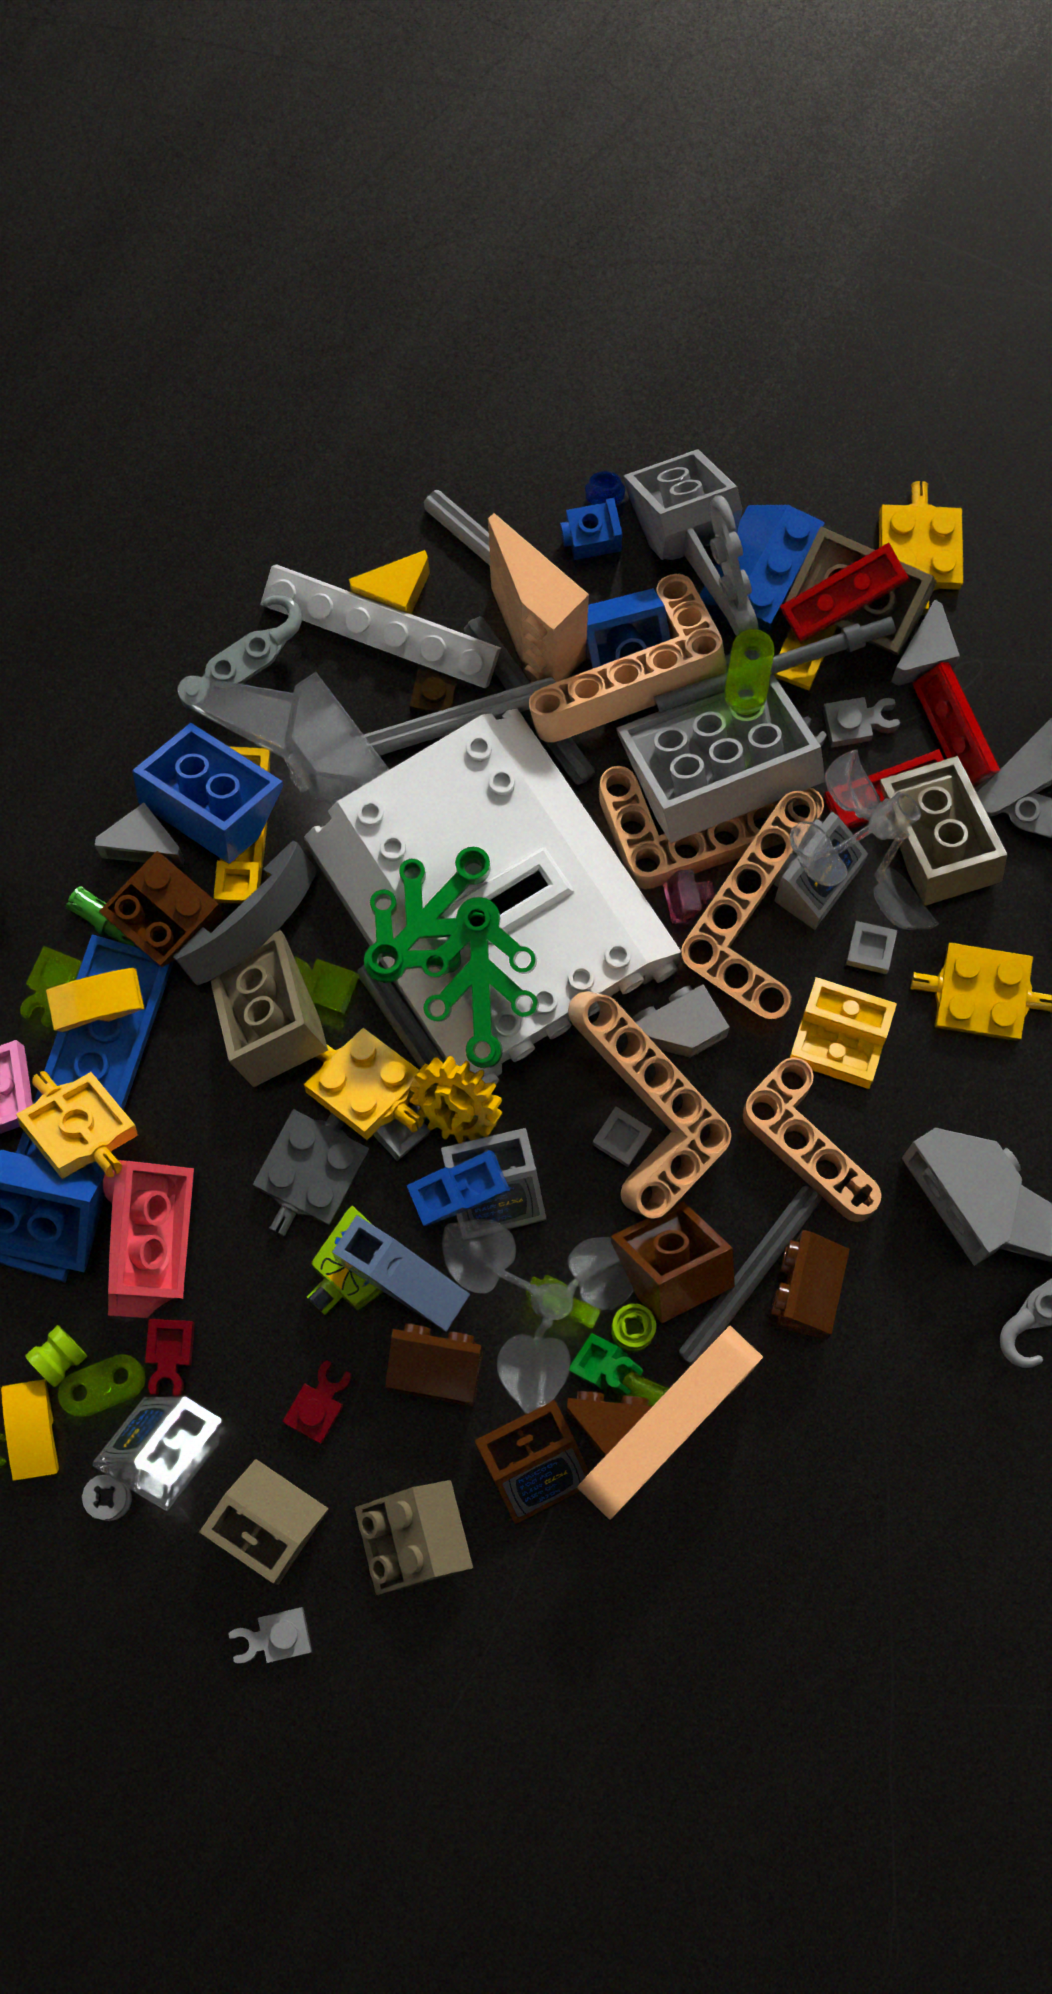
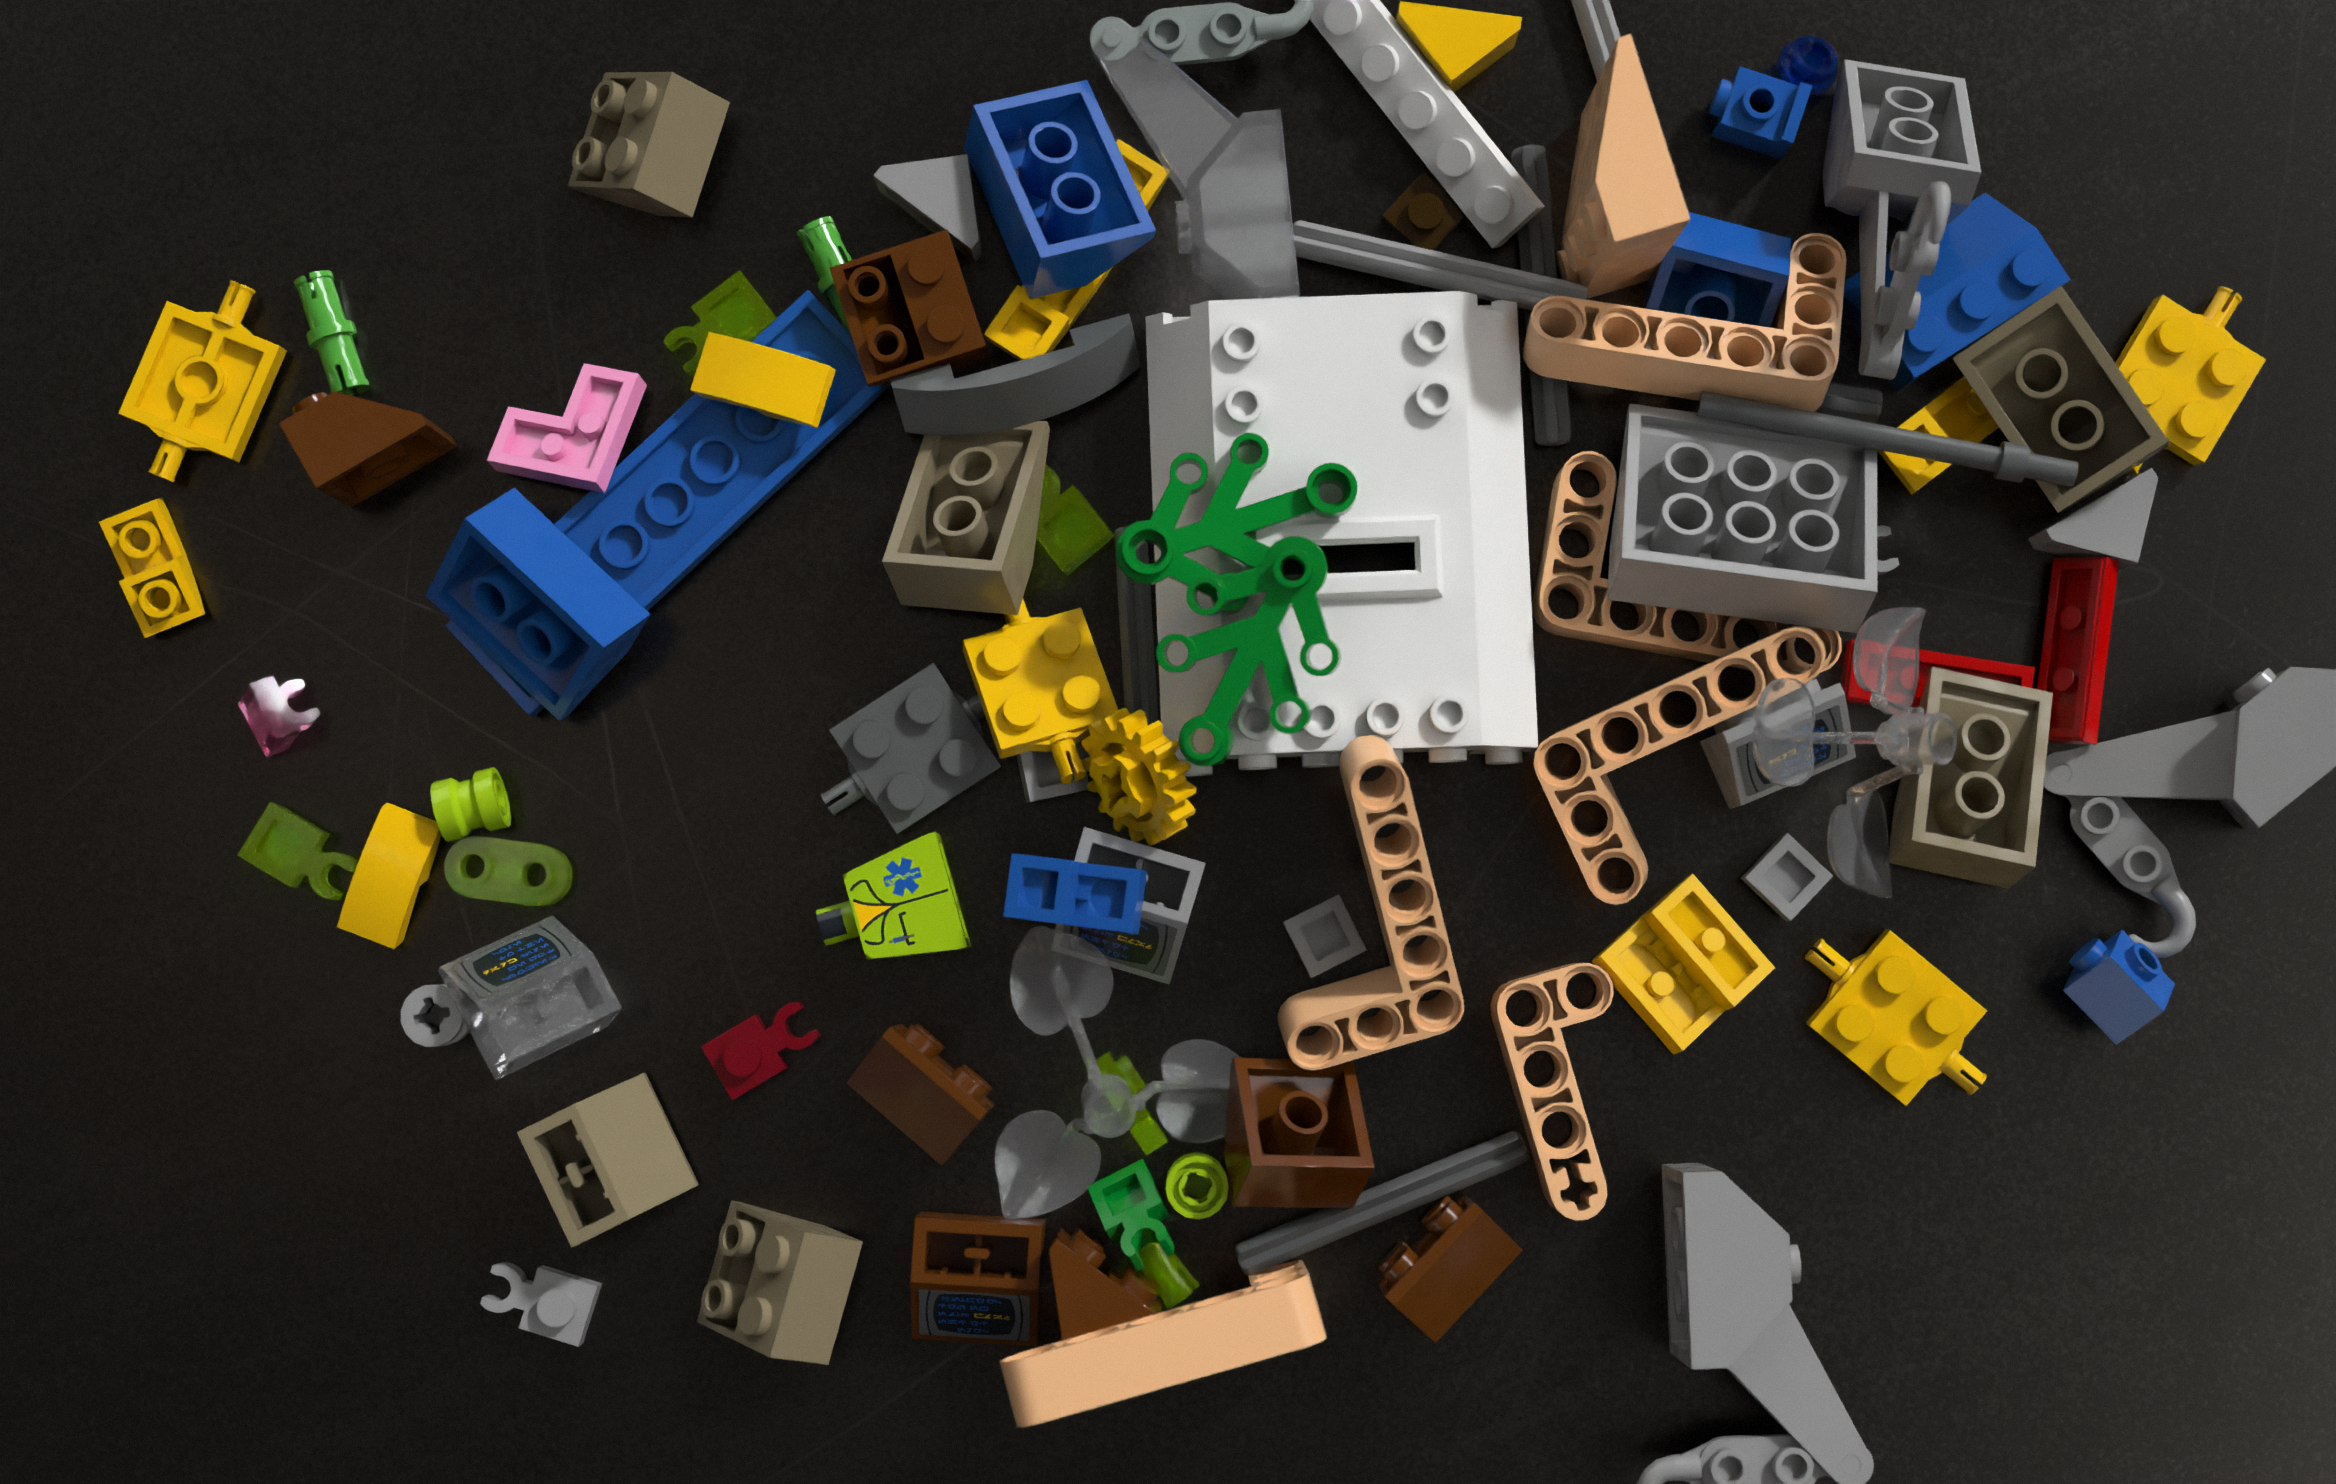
camera: 30 degrees right, 10 degrees up
yellow plate [16,1071,138,1179] -> none
coral slope [103,1160,194,1318] -> none
dark red plate [145,1319,195,1397] -> none
sand blue slope [332,1215,470,1332] -> none
light grey slope [632,984,730,1058] -> none
clear pink tile [663,869,715,924] -> none
clear neon green plate [725,629,774,715] -> none
red tile [780,542,910,643] -> none
light grey plate [823,697,900,748] -> none

